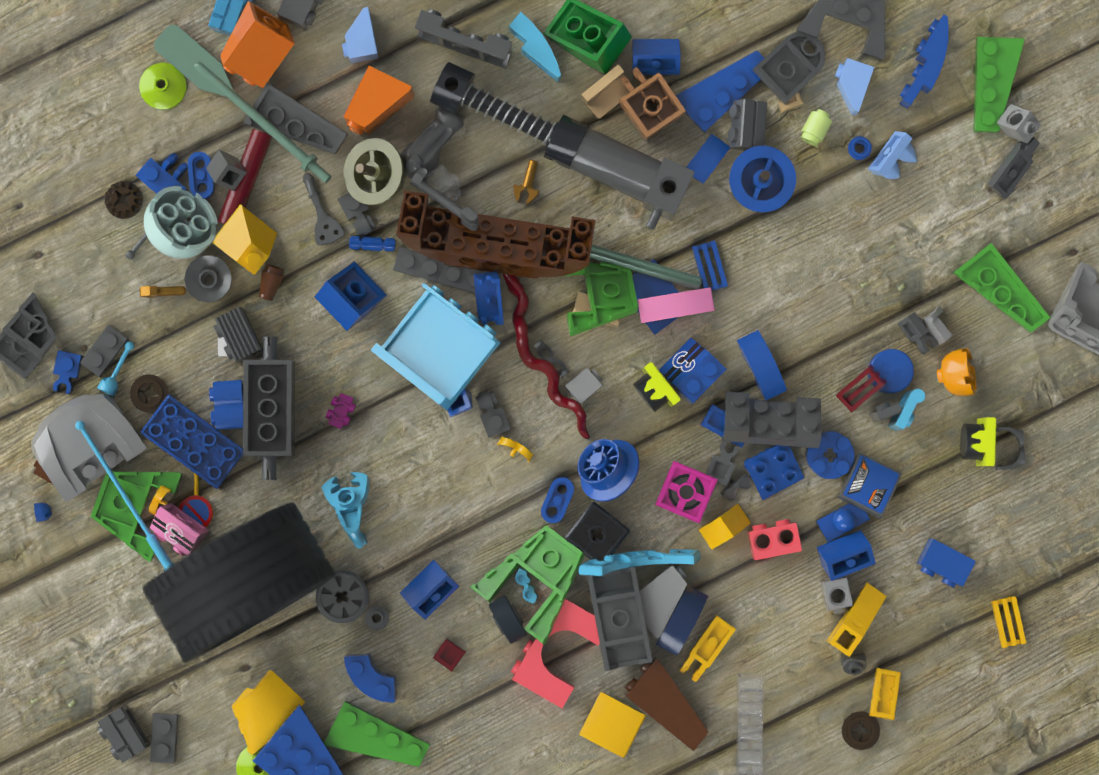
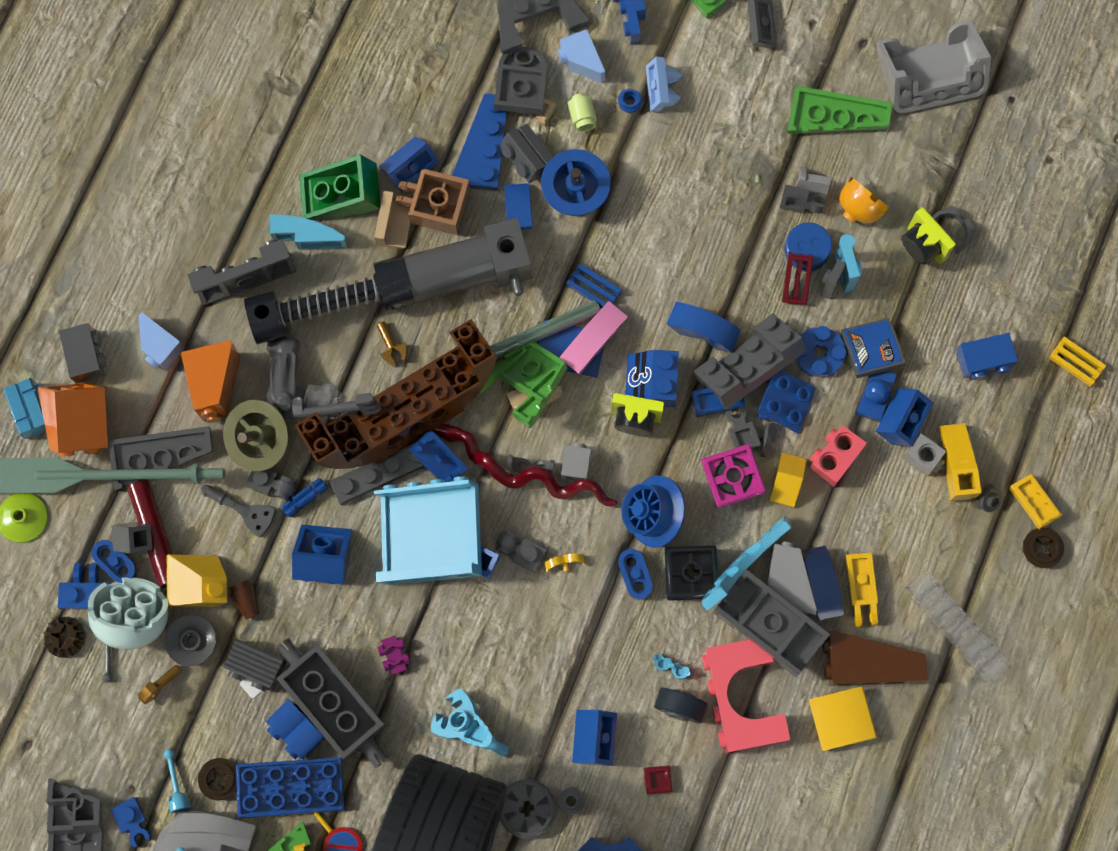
camera: 35 degrees left, 10 degrees down
dark grey plate [80,325,129,377] -> none
bright green wing [470,525,584,645] -> none

